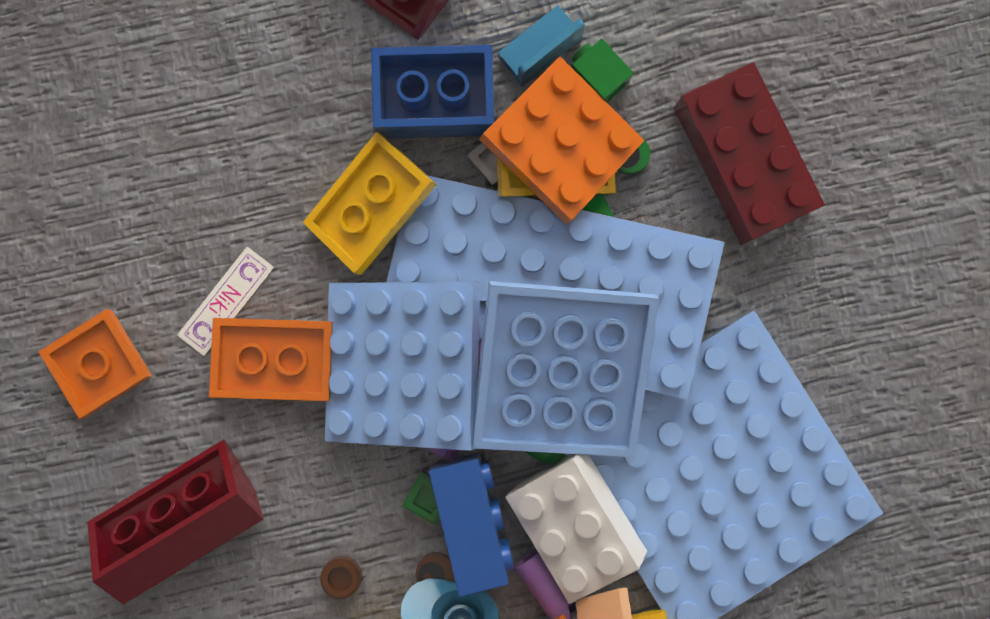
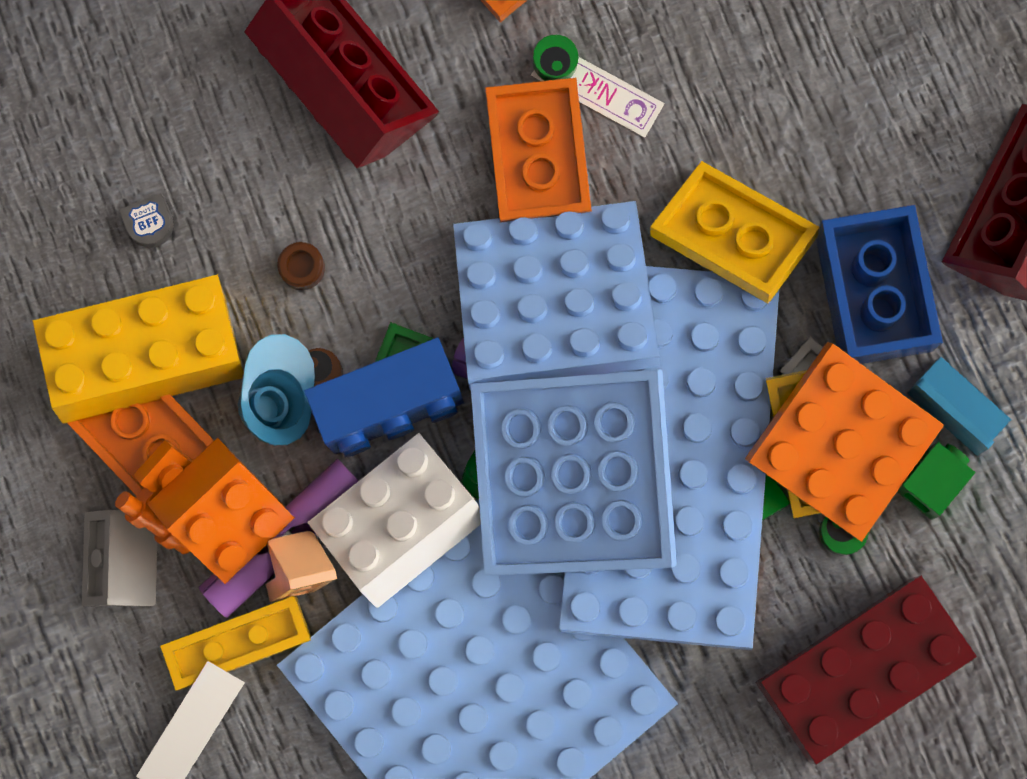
camera: 90 degrees right, 5 degrees down
none -> green tile [533,35,579,81]

